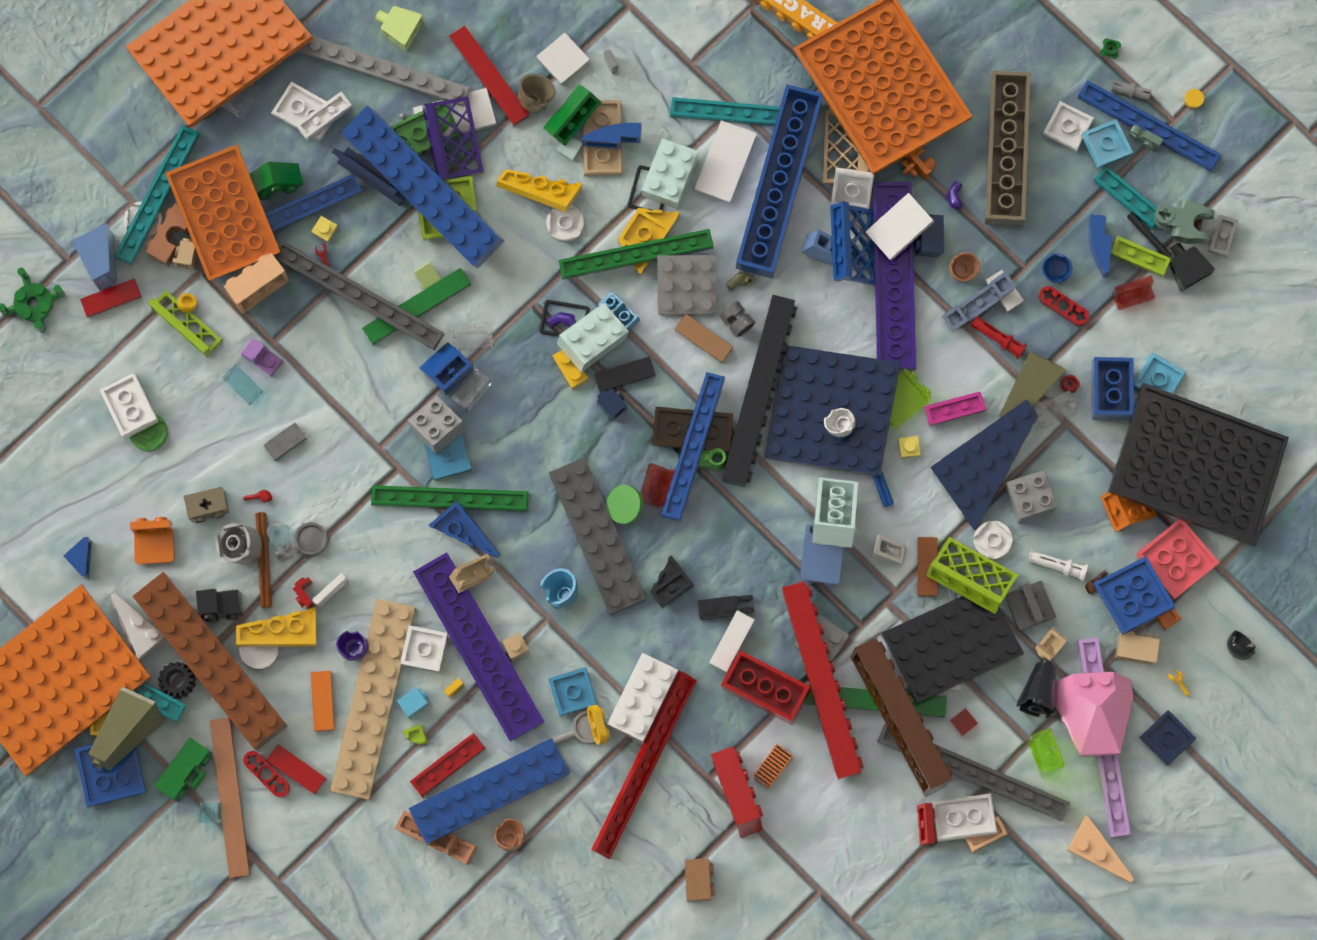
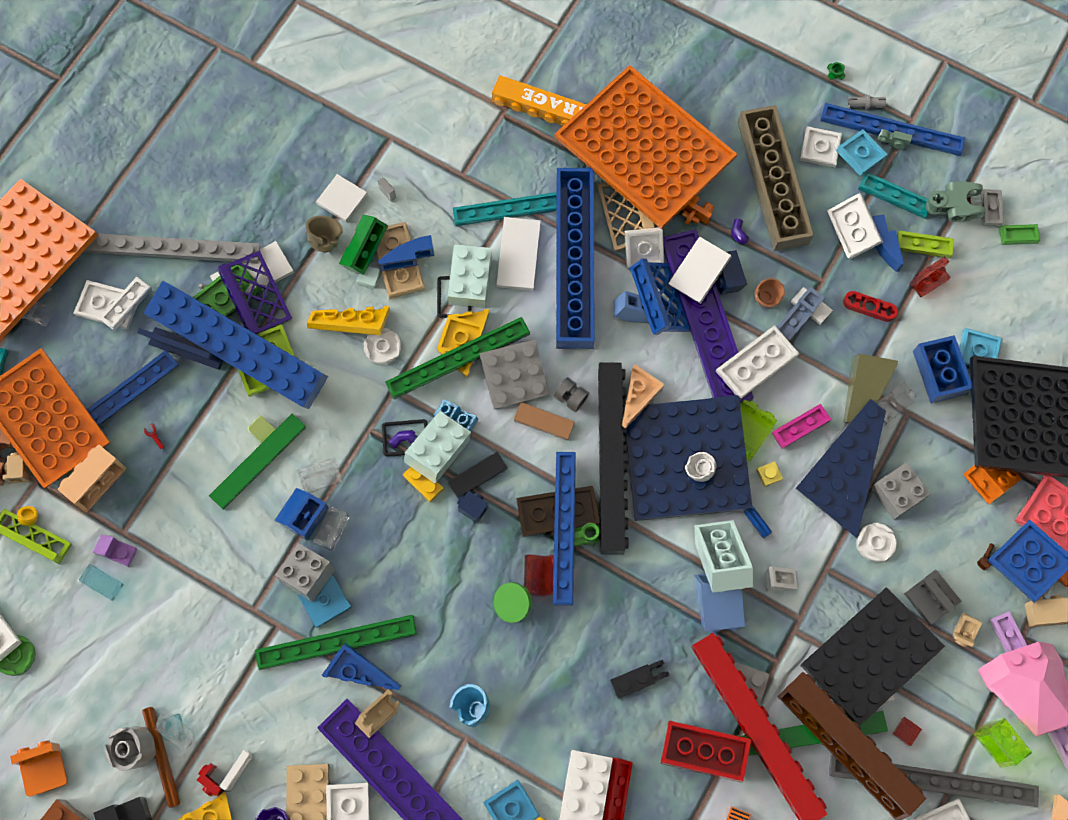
camera: 20 degrees left, 5 degrees down
dark tan brick [184,487,229,523] -> none
red hand [243,490,272,503] -> none
green brick [250,162,303,200] -> none
flat silver tile [264,423,307,461] -> none
dark grey plate [274,240,445,351] -> none
flat silver piece [275,522,328,559] -> none
light yellow plate [311,216,338,243] -> none
yellowish green torso [375,6,424,52] -> none
red tile [449,25,529,126] -> none
tan brick [502,632,530,662] -> none
dark grey plate [549,457,646,615] -> none
black wing [650,555,694,609] -> none
white tile [709,610,755,672] -> none
olive arm [725,272,755,291] -> none
dark orange tile [917,537,938,597] -> none
lime fence [926,537,1018,614] -> none
red pin [971,316,1028,360] -> none
black cone [1016,660,1056,718] -> none
white pin [1027,550,1088,582] -> none
blue hair [1042,254,1073,283] -> none
red plate [1061,375,1080,394] -> none
black bar [1127,212,1171,257] -> none
black torso [1169,242,1215,292] -> none
yellow tile [1184,89,1204,109] -> none
none -> light nougat wing [622,364,664,428]
none -> white tile [716,325,799,400]
none -> white tile [827,193,883,259]
none -> bright green tile [999,224,1040,245]

